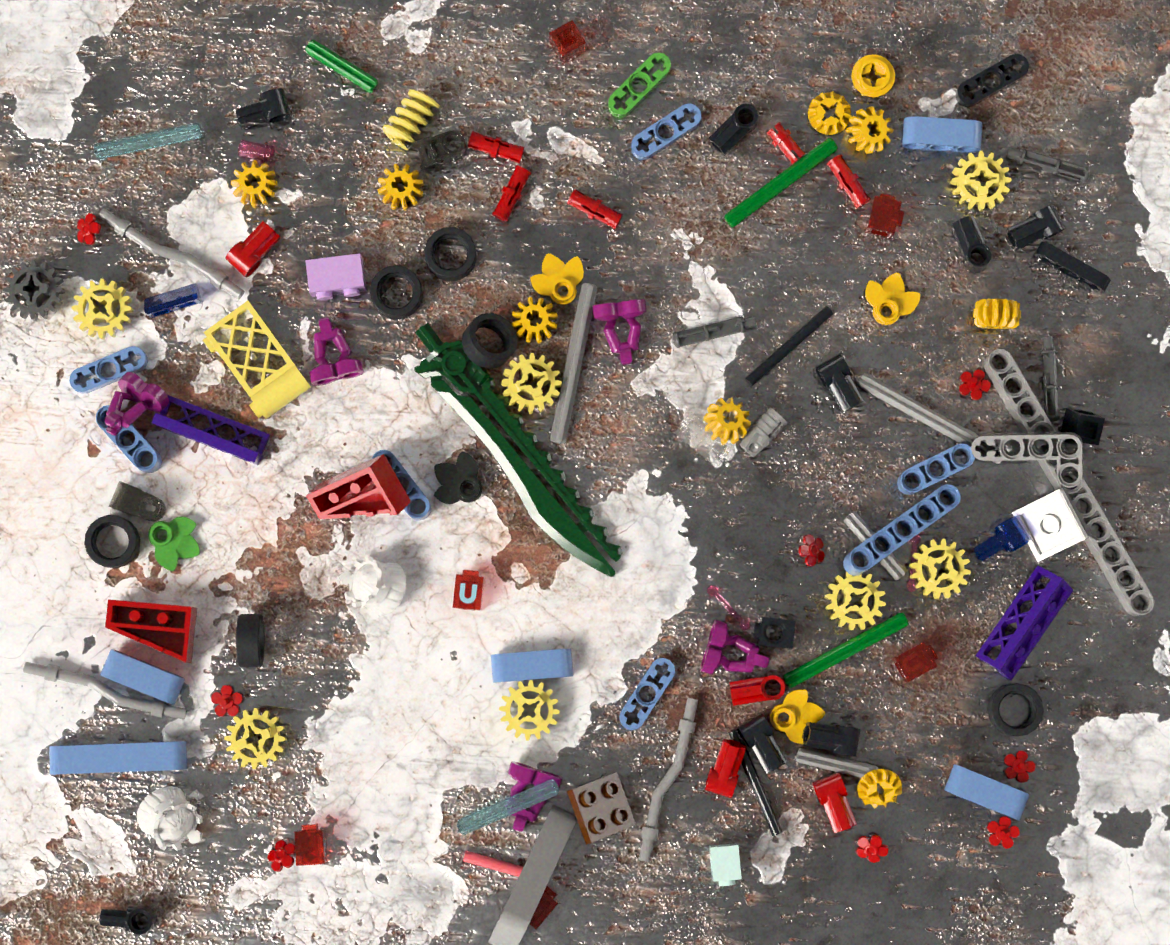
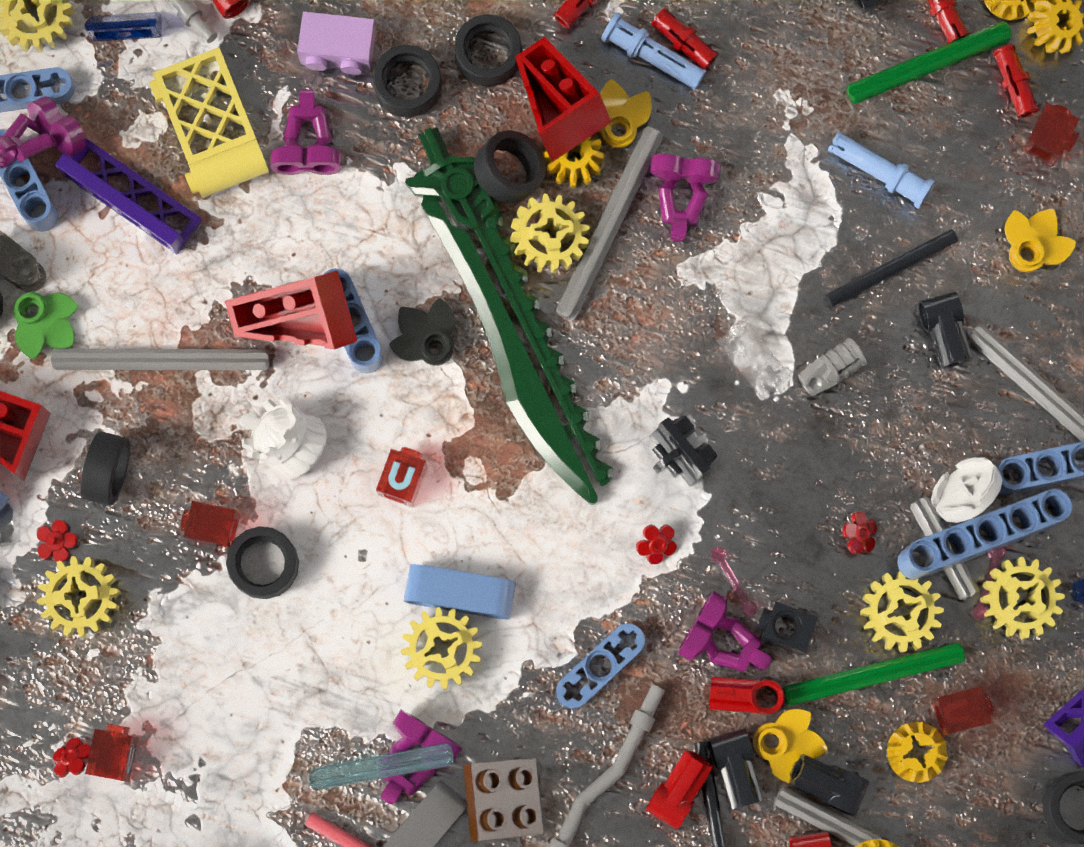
camera: 15 degrees right, 5 degrees down
dark grey piece [672,316,757,348] -> none
yellow gear [703,397,751,445] -> none
none -> light grey axle [51,349,270,370]
none -> clear red brick [180,501,240,550]
none -> black tyre [226,526,299,599]
none -> red wedge [515,36,611,162]
none -> light blue pin [601,12,706,91]
none -> red plant [636,524,677,564]
none -> black hips [649,415,717,487]
none -> light blue pin [828,131,935,209]
none -> yellow gear [887,722,948,783]
none -> white tile [931,457,1002,523]

